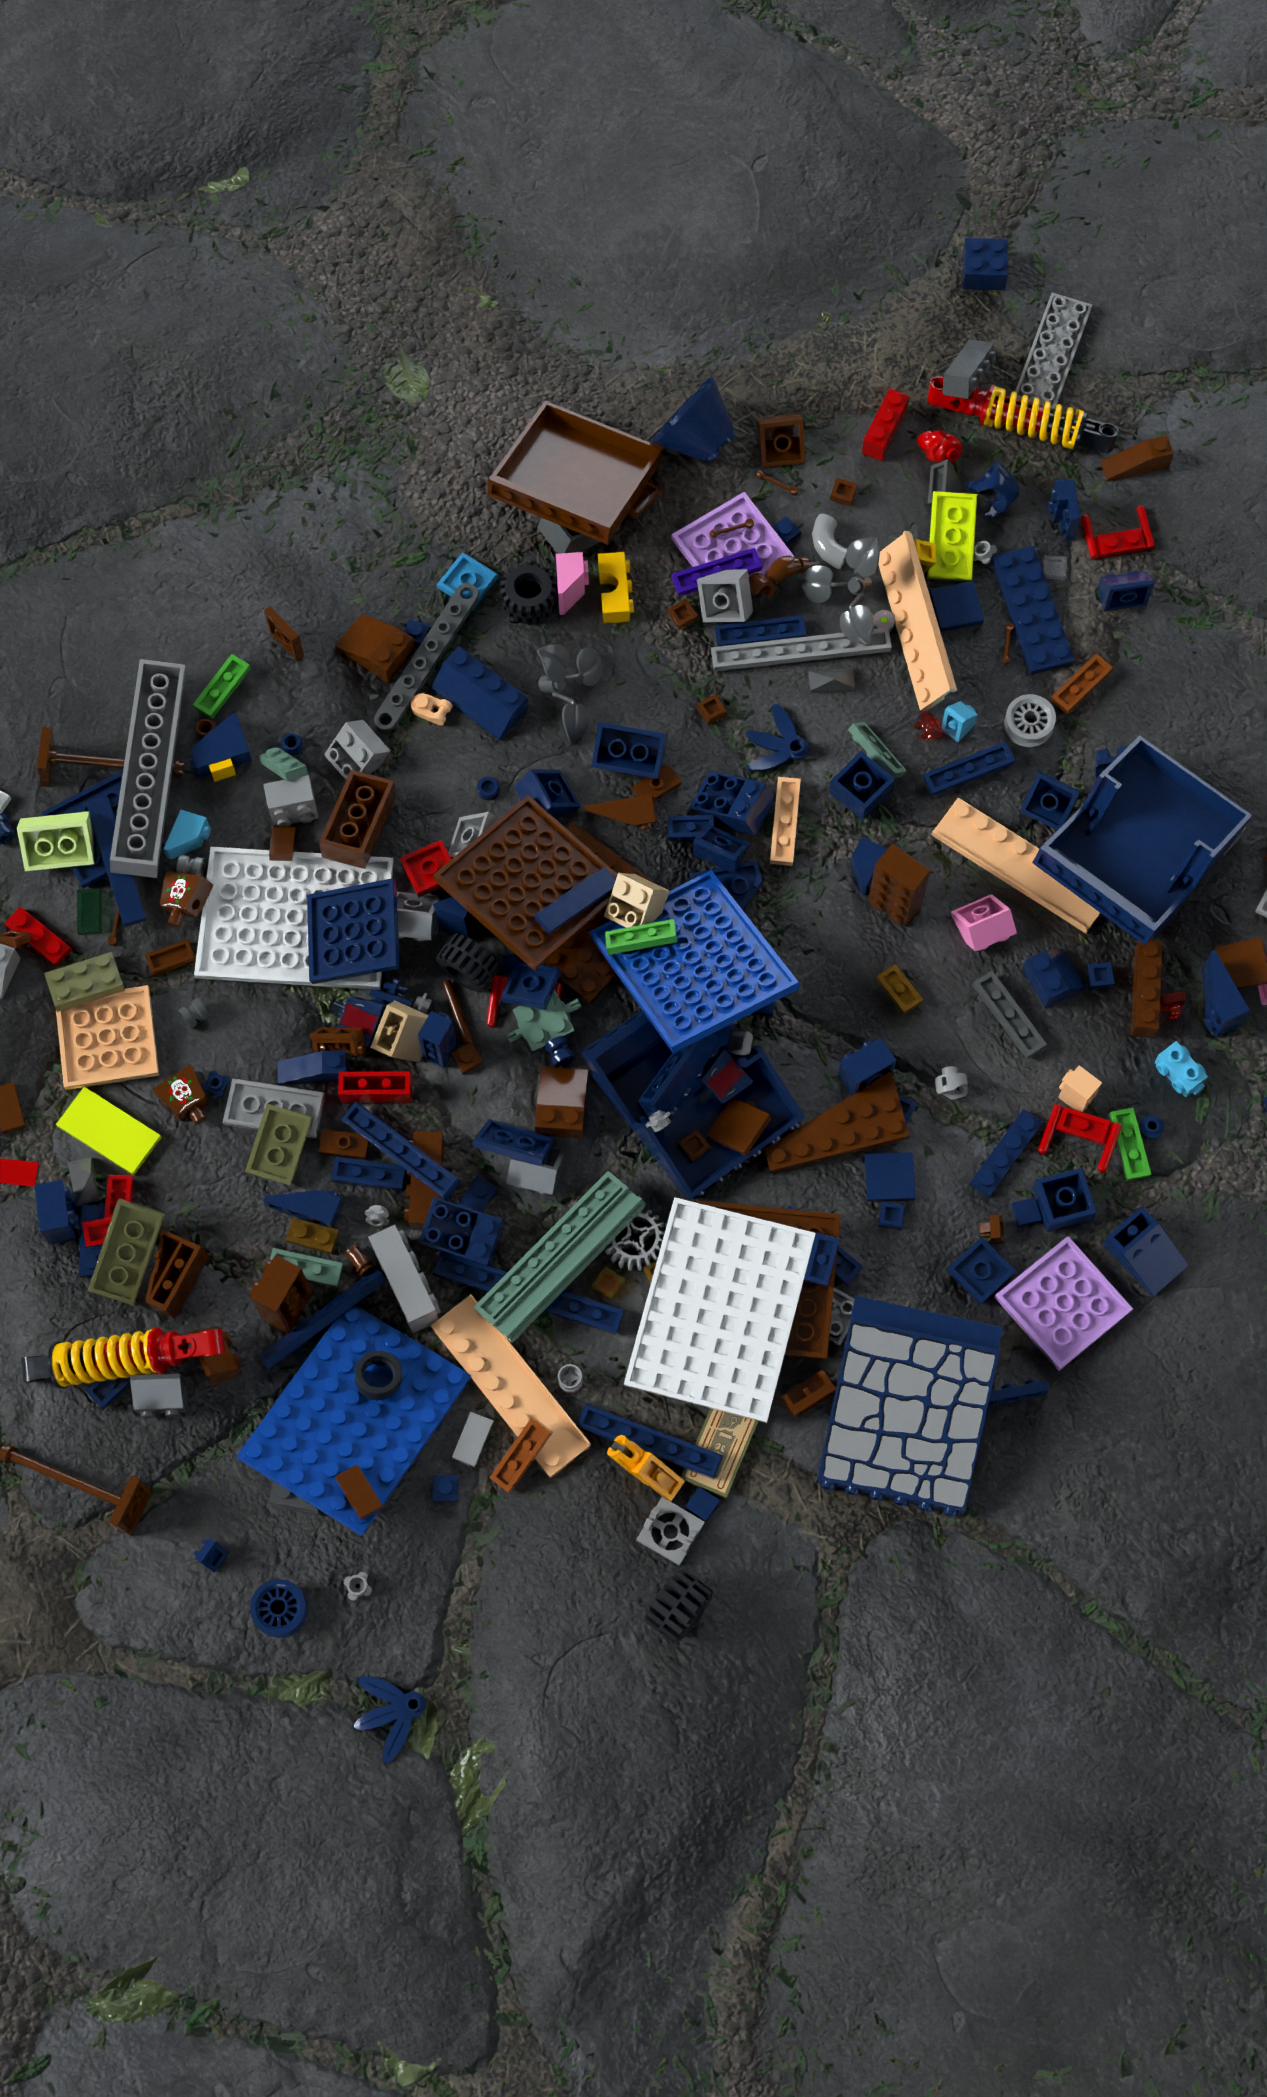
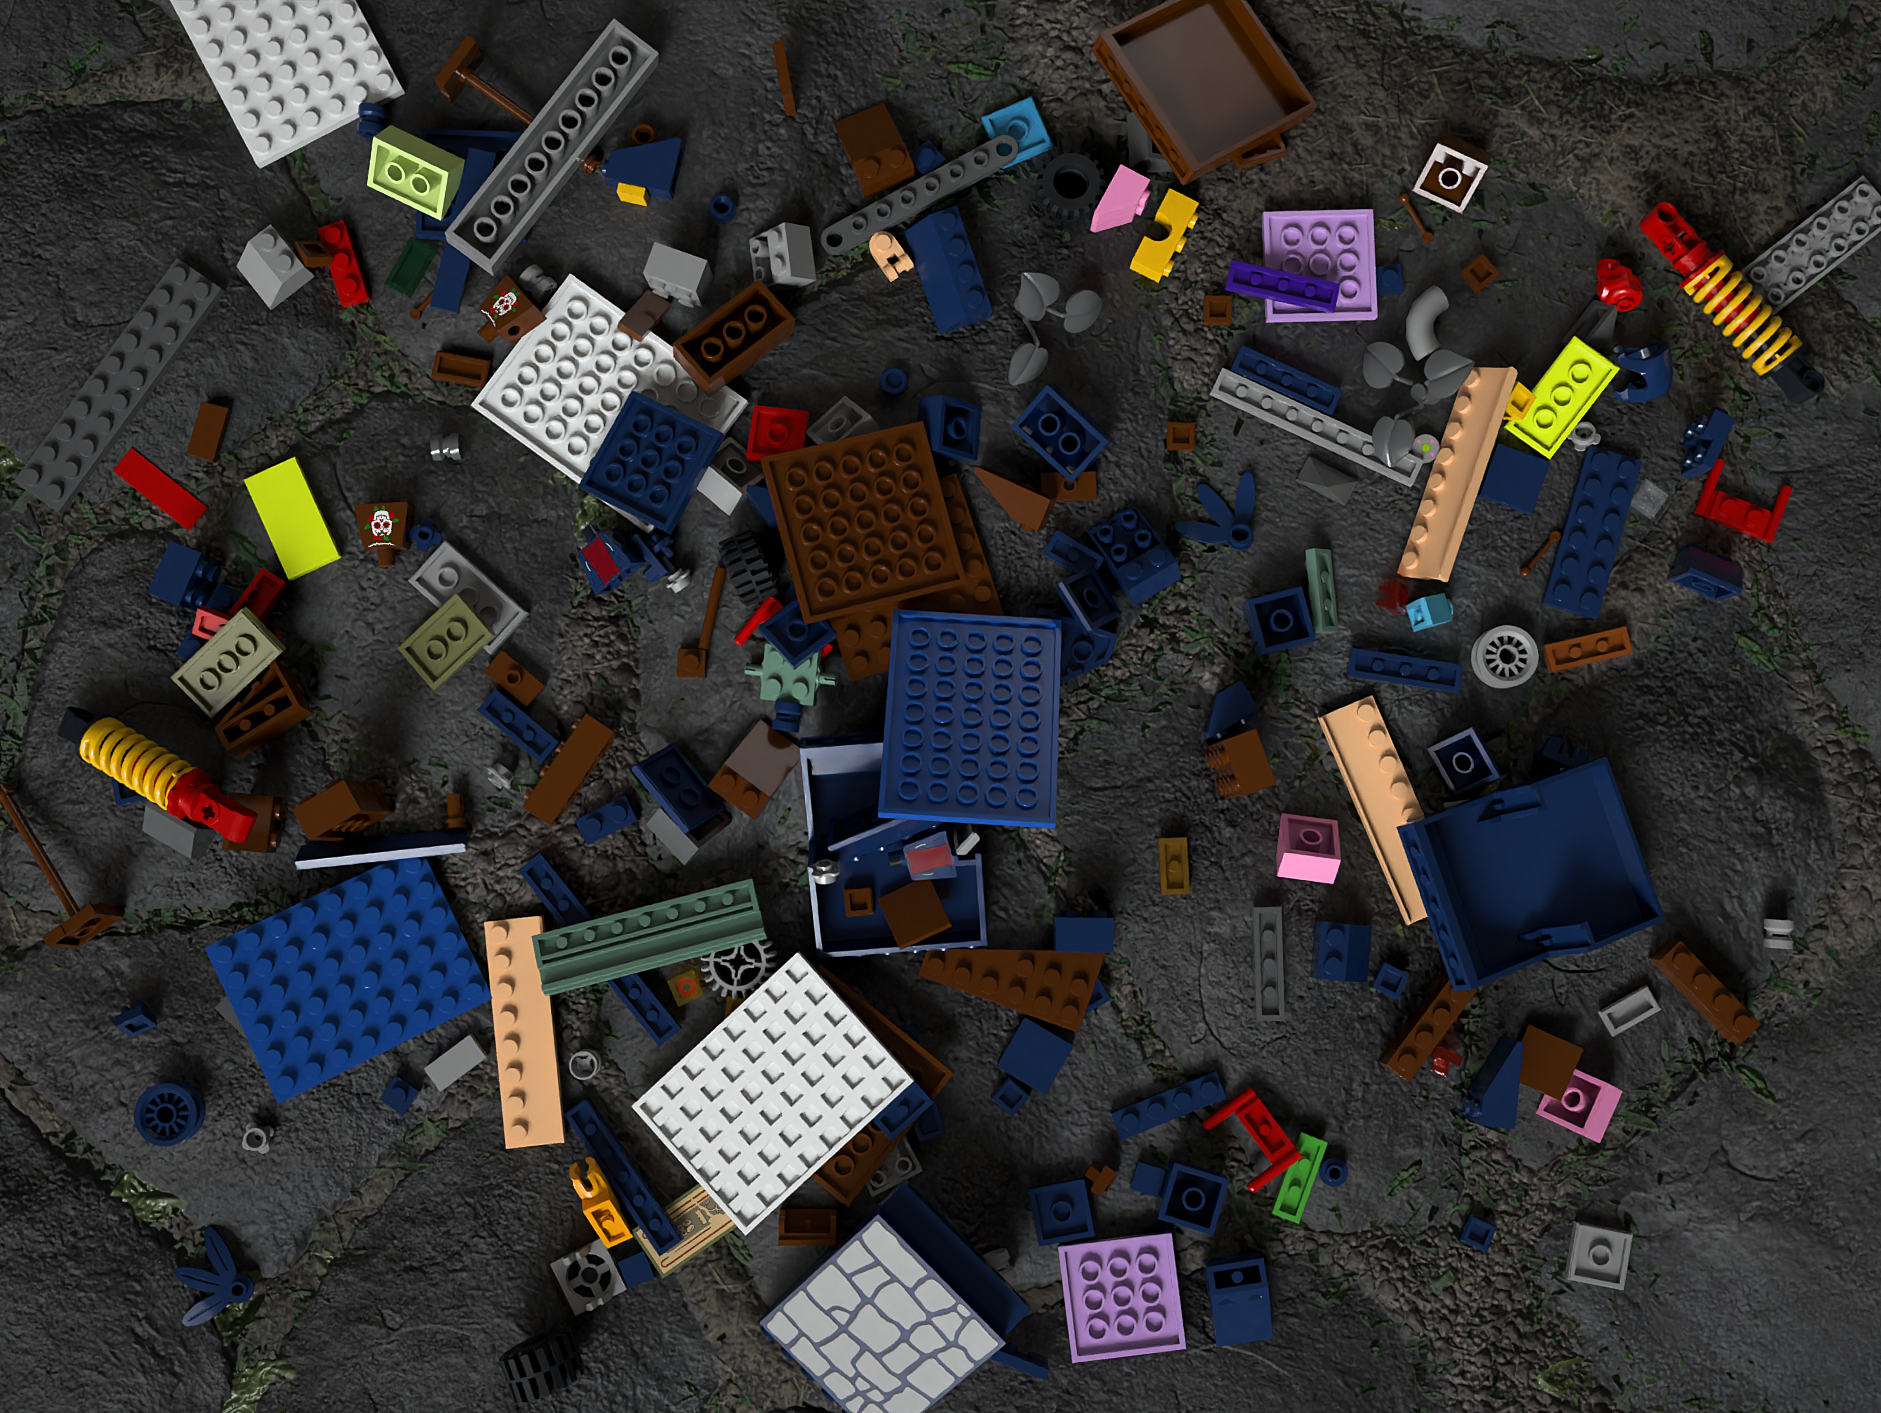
camera: 30 degrees right, 15 degrees up
olive plate [44,952,125,1012] -> none
light nougat plate [56,985,159,1090] -> none
dark grey slope [68,1157,100,1208] -> none
medium azure slope [163,810,211,860] -> none
bright green plate [193,654,251,719] -> none
sand green plate [259,748,308,781] -> none
dark blue slope [263,1190,343,1229] -> none
sand green plate [270,1248,344,1288] -> none
dark blue slope [277,1050,349,1085] -> none
pearl gold plate [285,1218,339,1255] -> none
reddish brown hinge [310,1027,366,1056] -> none
reddish brown tile [335,1465,383,1521] -> none
red brick [338,1071,413,1103] -> none
dark blue tile [341,1101,461,1200] -> none
black tyre [355,1350,402,1401] -> none
light grey brick [368,1225,441,1334] -> none
tan slope [370,1000,429,1062] -> none
dark blue brick [418,1011,457,1068] -> none
dark blue slope [418,1197,505,1266] -> none
dark orange plate [489,1417,553,1493] -> none
dark blue tile [534,867,616,935] -> none
tan slope [604,873,669,928] -> none
bright green plate [605,919,678,955] -> none
dark blue cone [651,376,735,462] -> none
light grey slope [697,569,753,622] -> none
reddish brown hinge [710,519,754,538] -> none
reddish brown piece [749,555,819,598] -> none
light nougat plate [770,777,801,866] -> none
red brick [862,388,909,461] -> none
light grey piece [935,1066,968,1100] -> none
dark grey brick [943,339,996,399] -> none
dark blue brick [962,238,1008,290] -> none
light nougat brick [1058,1065,1102,1112] -> none
reddish brown slope [1101,435,1174,481] -> none
medium azure brick [1155,1041,1208,1097] -> none

